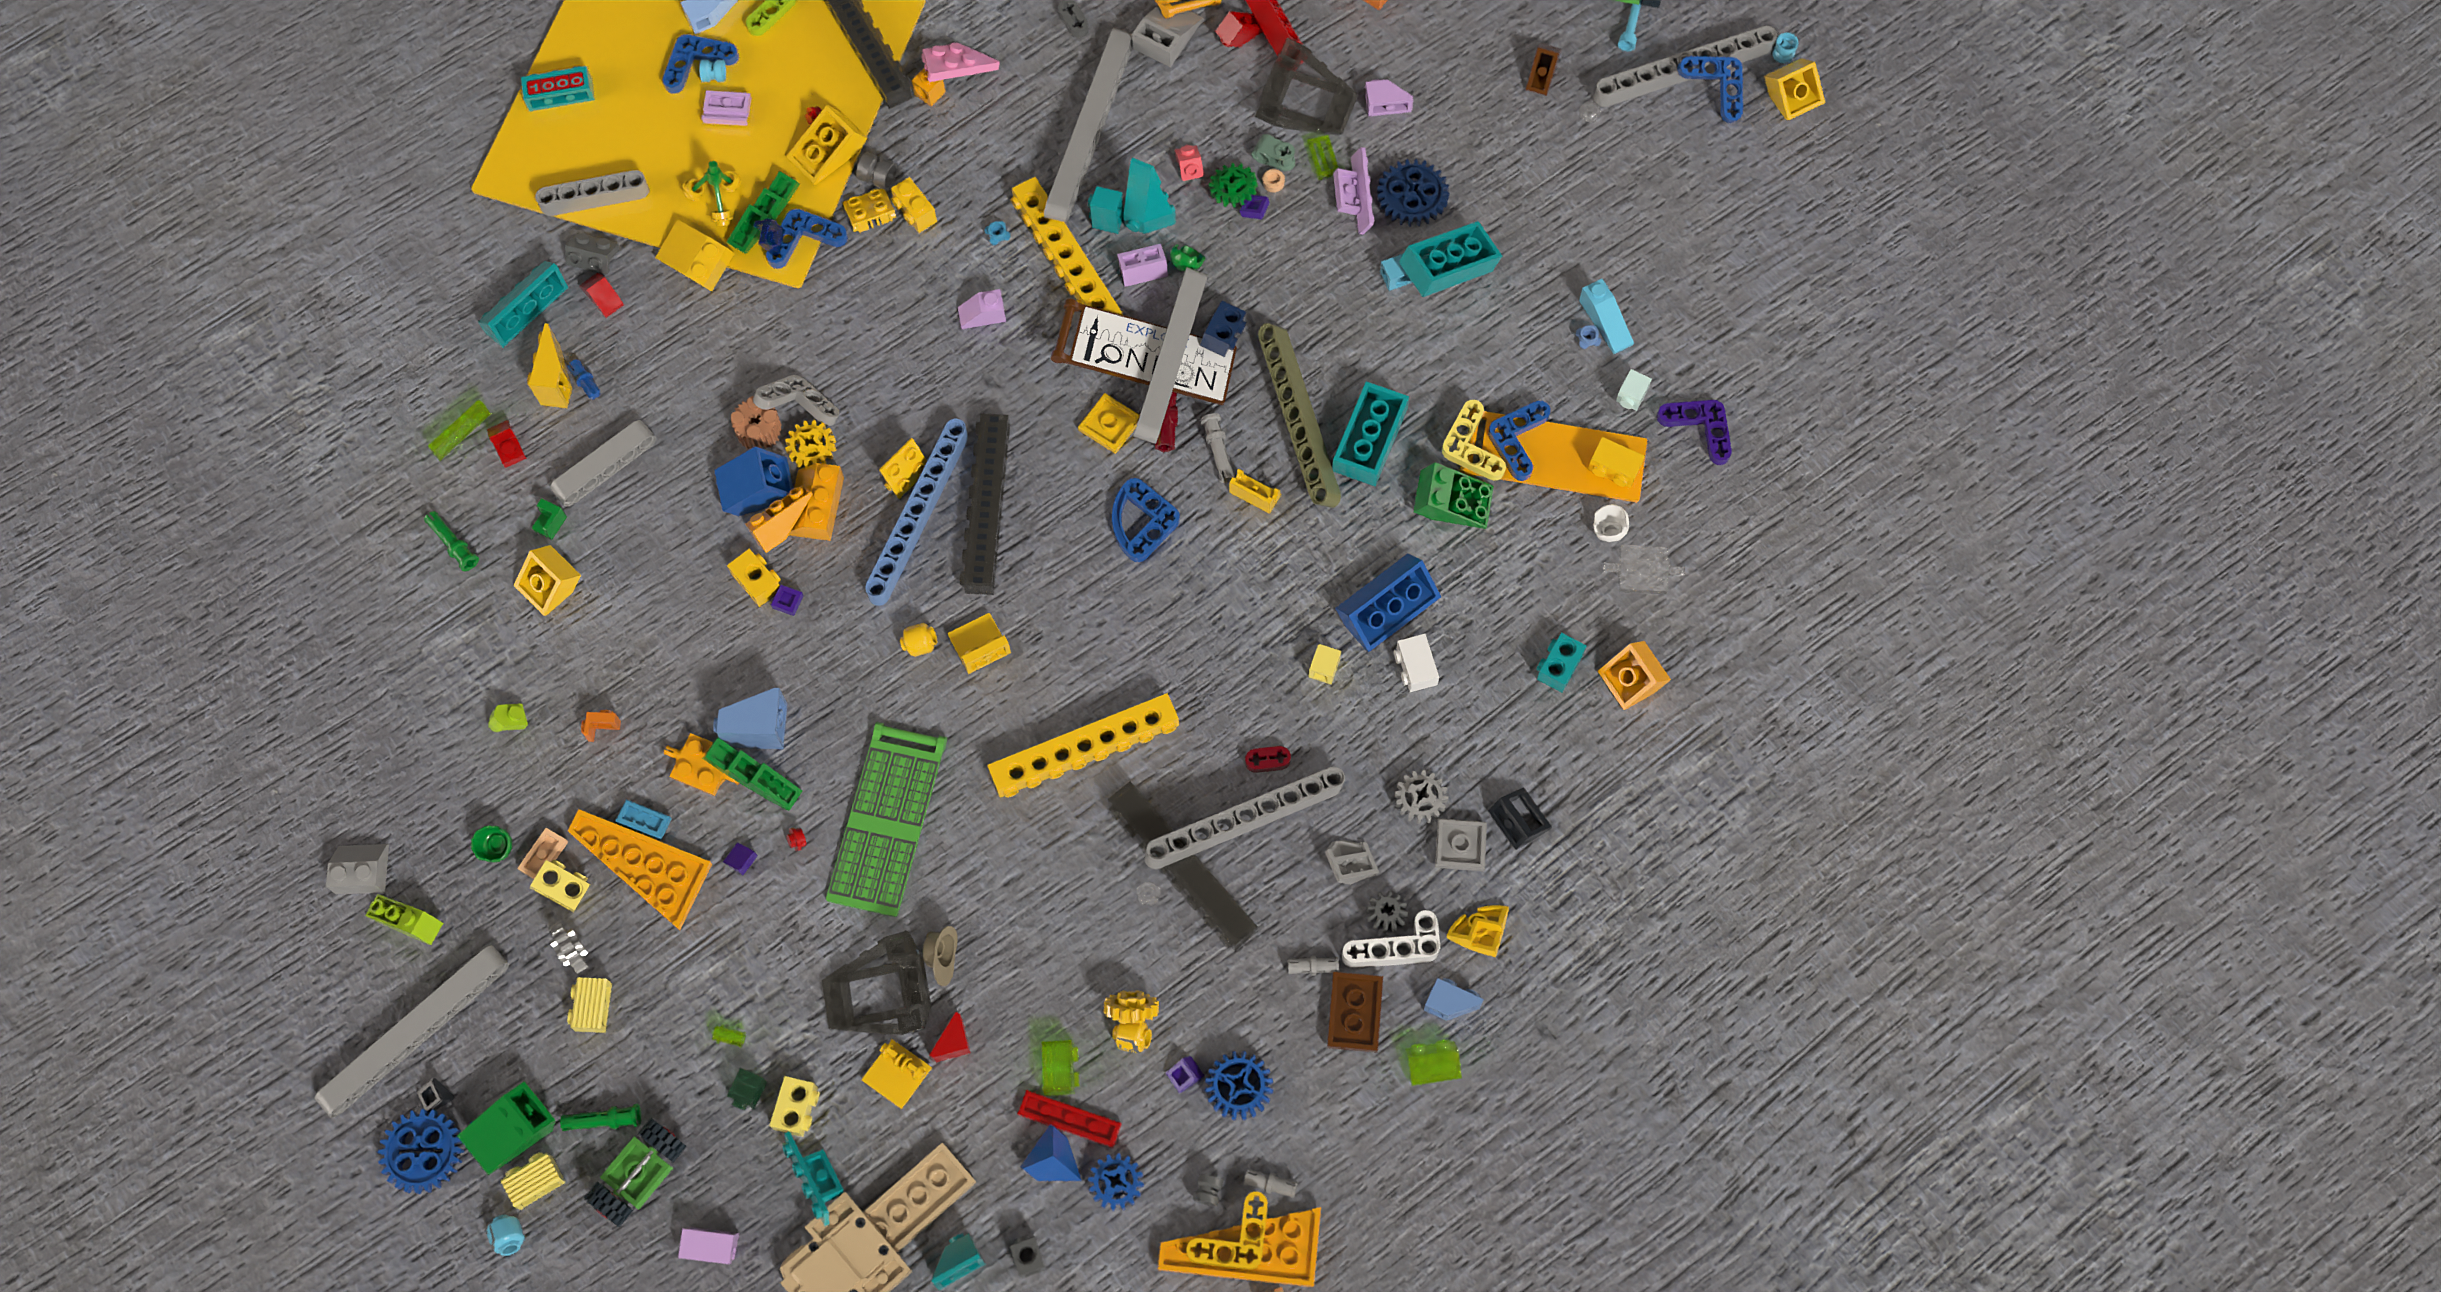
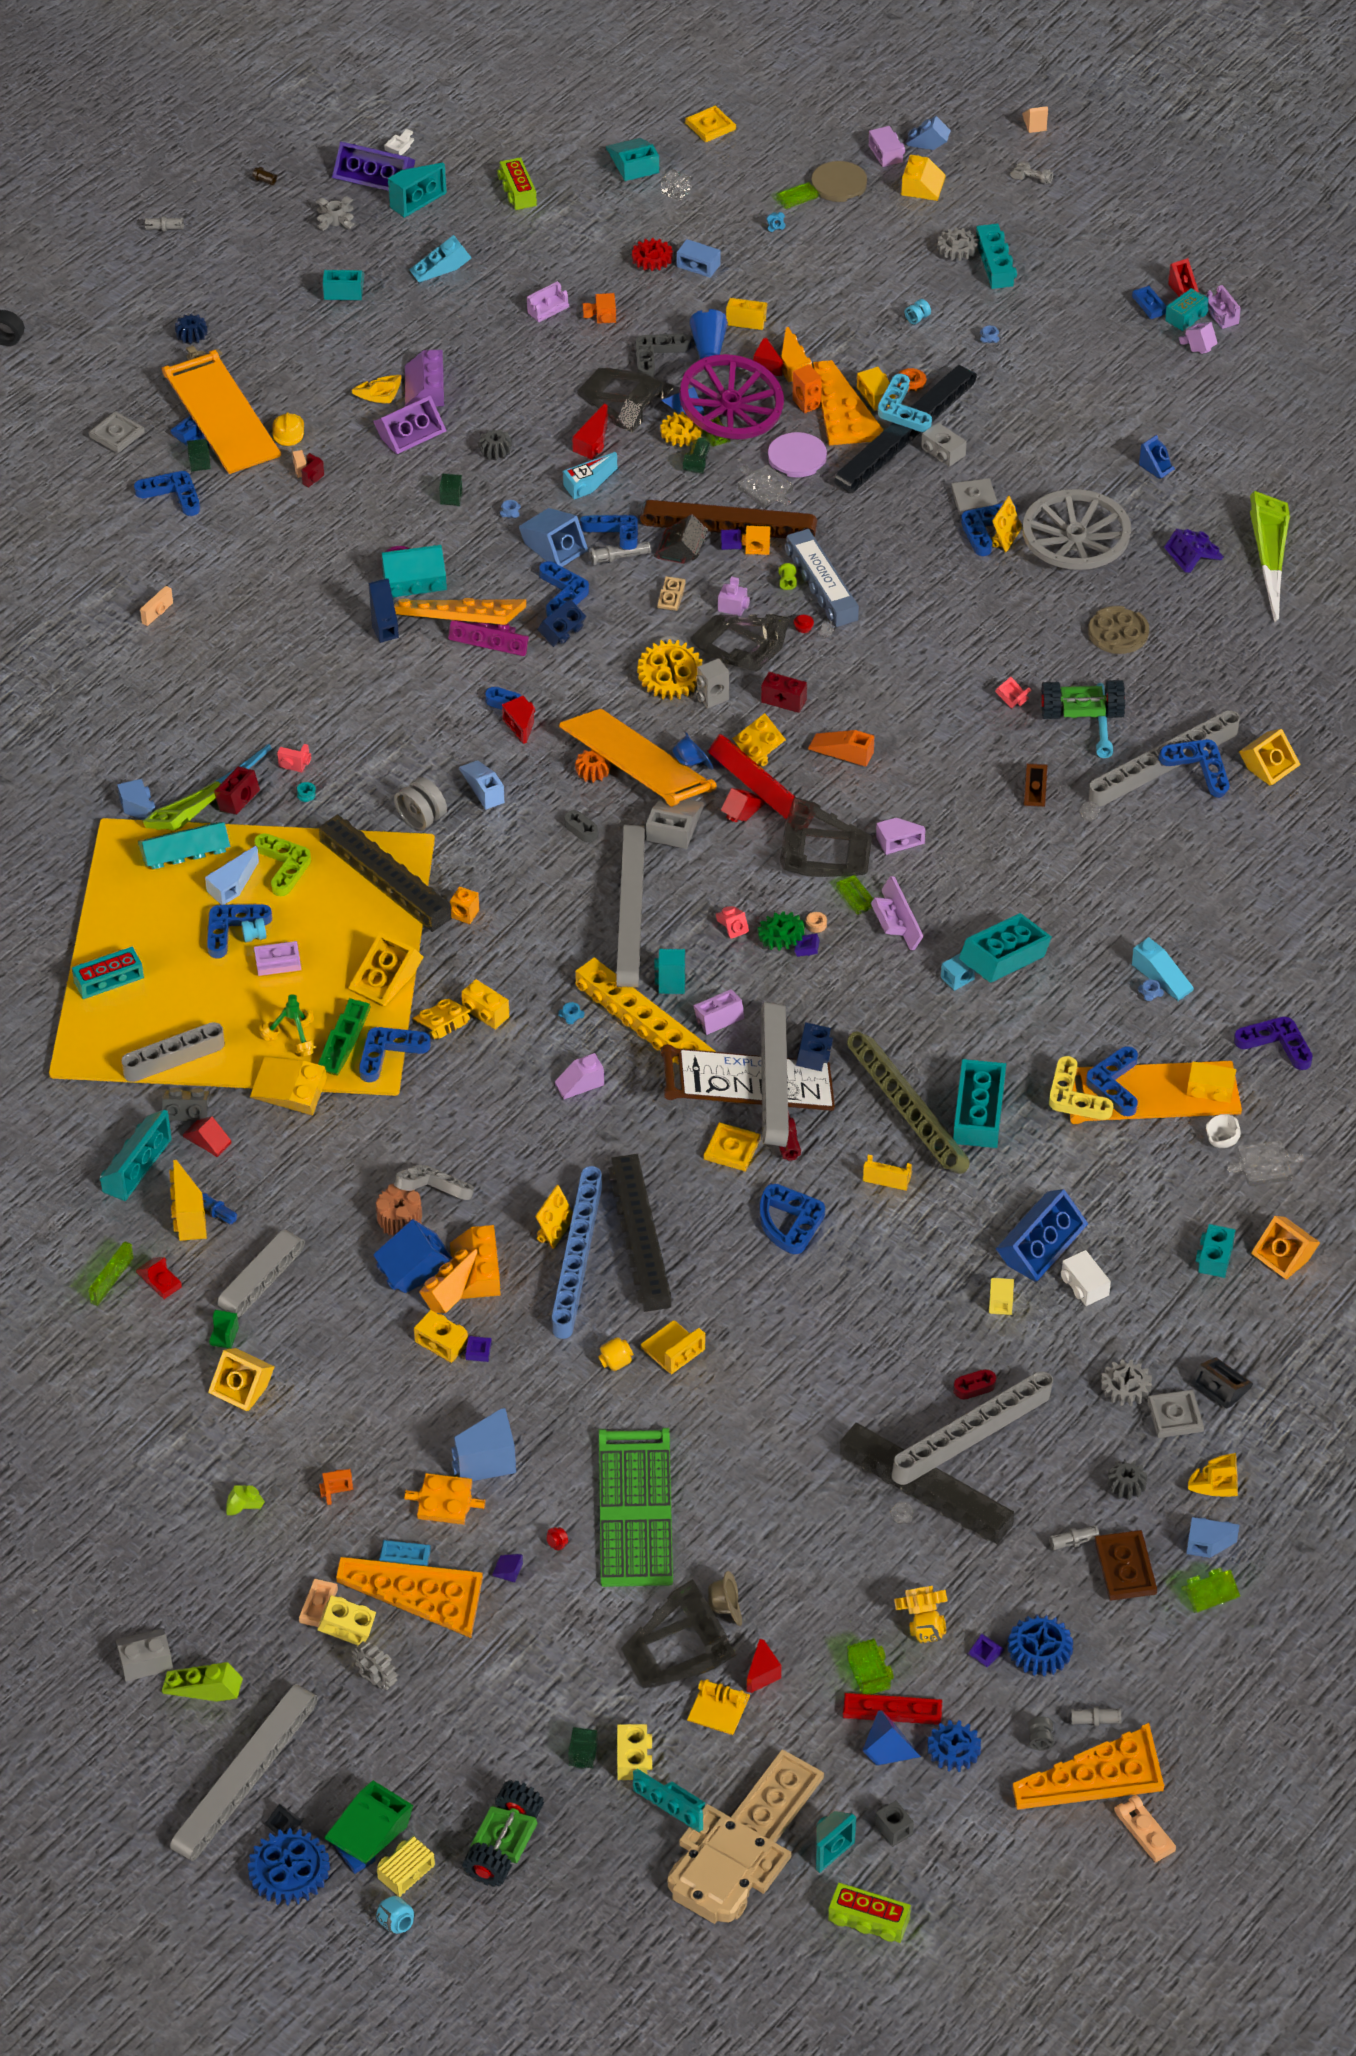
camera: 15 degrees left, 20 degrees down
green pin [424,511,479,571] -> none
green hair [471,825,512,863] -> none
green pin [560,1104,641,1131] -> none
light yellow brick [567,977,612,1033] -> none
lavender hinge [678,1227,739,1264] -> none
green slope [702,738,802,811] -> none
clear neon green pin [712,1024,746,1048] -> none
clear blue bracket [754,218,785,255] -> none
yellow gear [785,420,836,467] -> none
red plate [805,106,822,125] -> none
flat silver wheel [856,152,897,190] -> none
bright pink wing [922,43,1000,82] -> none
yellow brick [987,693,1179,798] -> none
teal wedge [1124,157,1176,234] -> none
green hair [1169,244,1206,272] -> none
yellow beam [1186,1192,1268,1270] -> none
light grey pin [1200,413,1235,483] -> none
sand green piece [1251,134,1295,172] -> none
light grey slope [1325,840,1379,885] -> none
white beam [1342,910,1440,968] -> none
dark blue gear [1377,159,1450,227] -> none
green slope [1413,462,1494,529] -> none
light aqua brick [1616,369,1652,411] -> none
medium azure wheel [1772,33,1798,64] -> none

